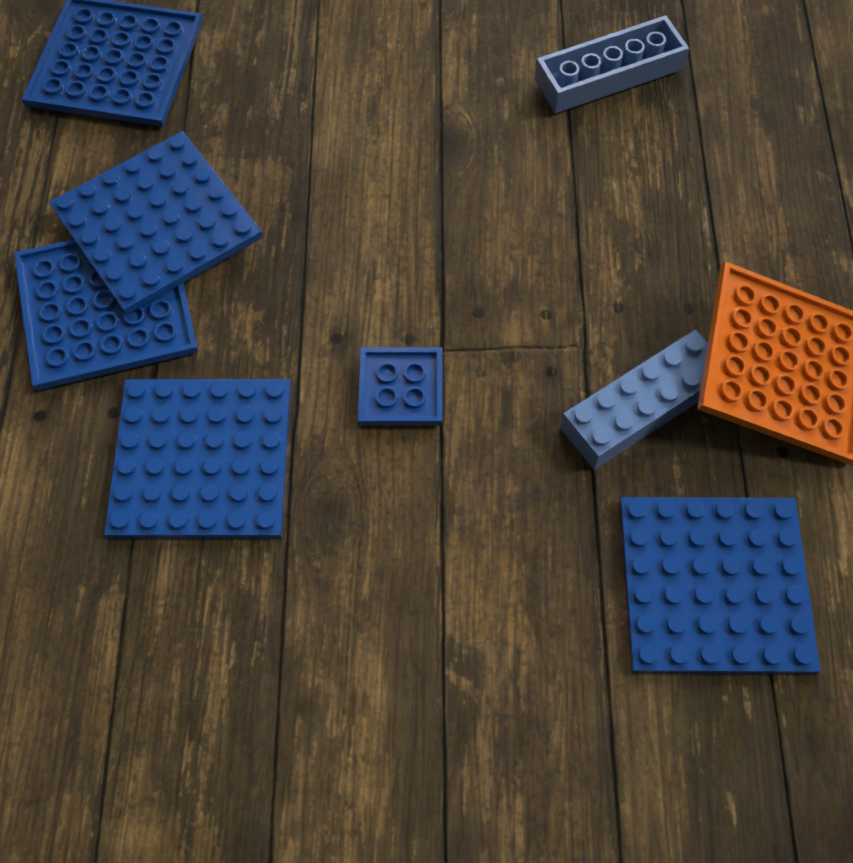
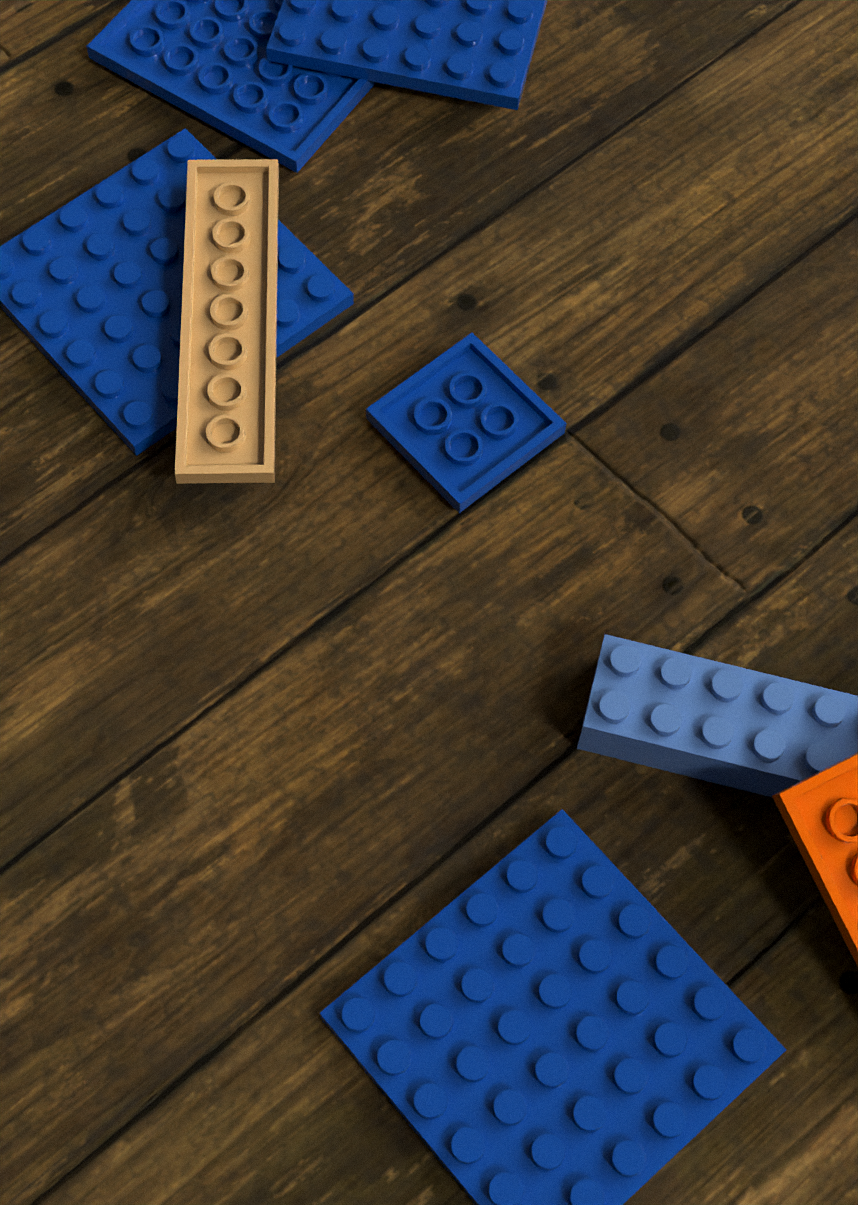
camera: 45 degrees right, 0 degrees up
none -> tan plate [175,159,279,484]

